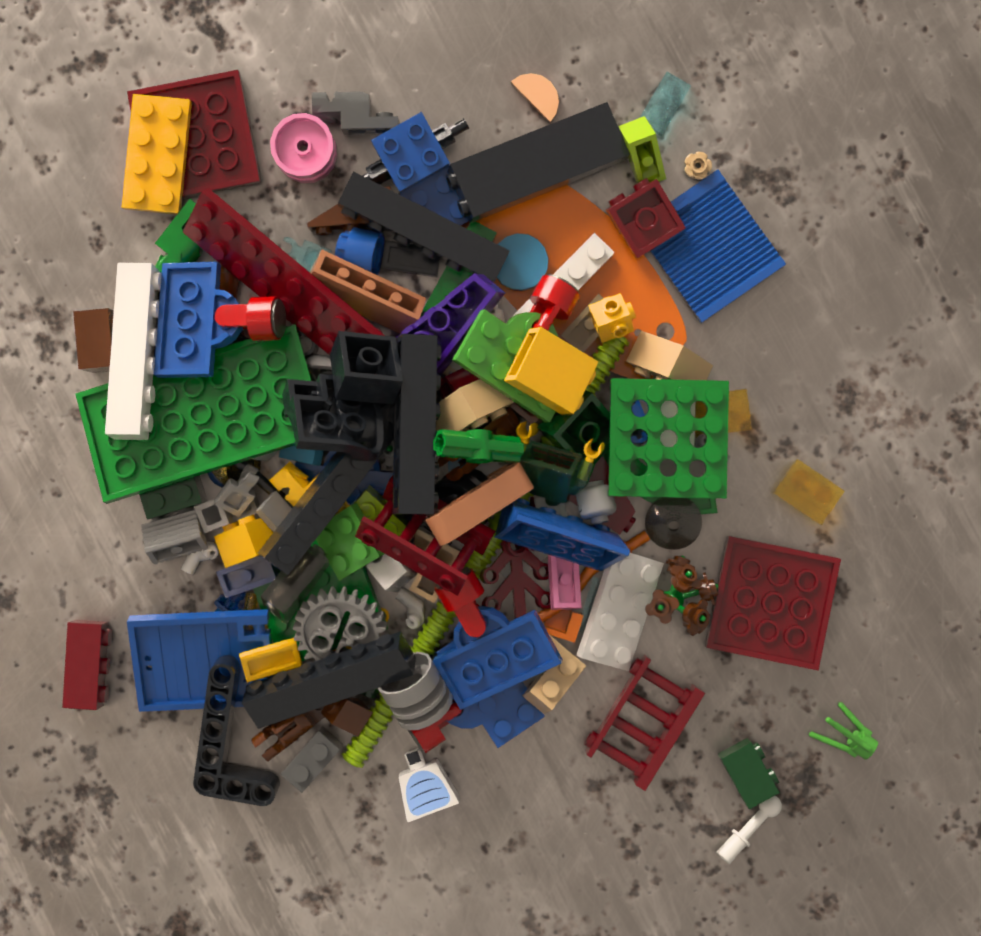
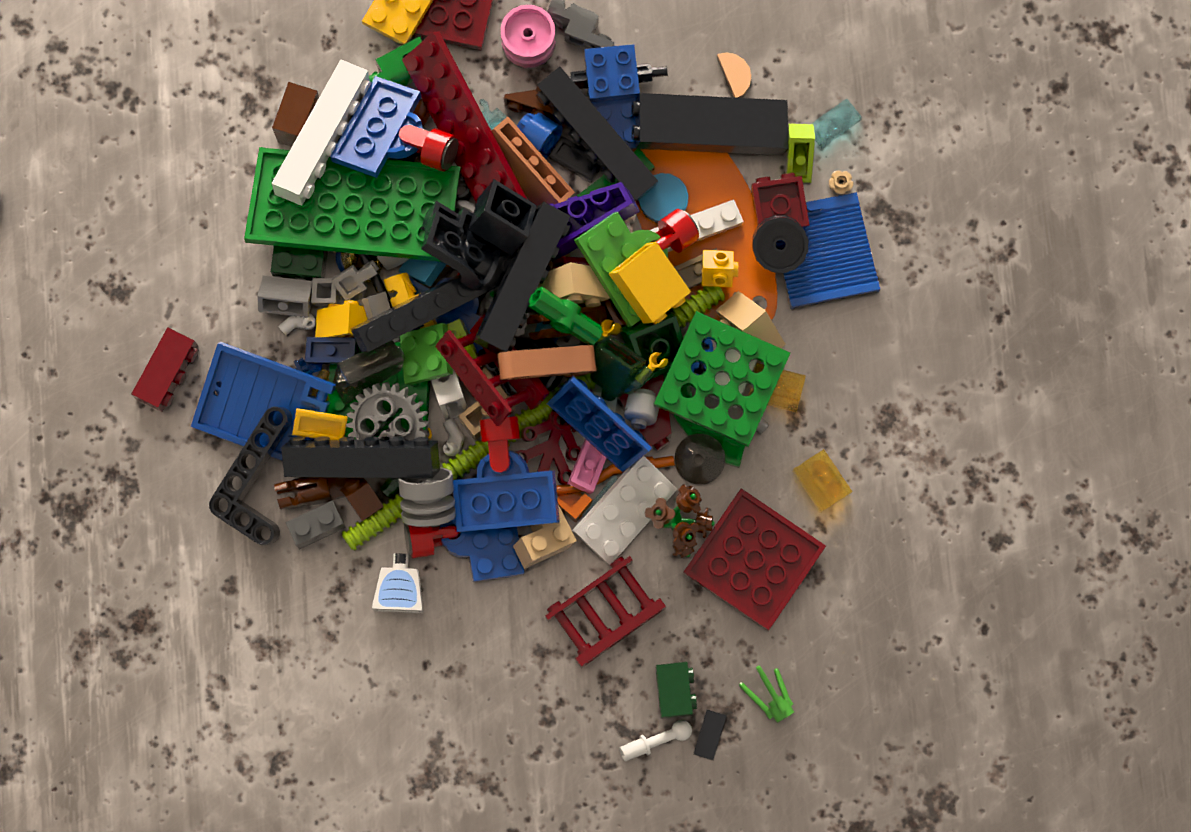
camera: 25 degrees right, 10 degrees down
none -> black sticker [693,710,727,760]
none -> black wheel [752,215,808,273]

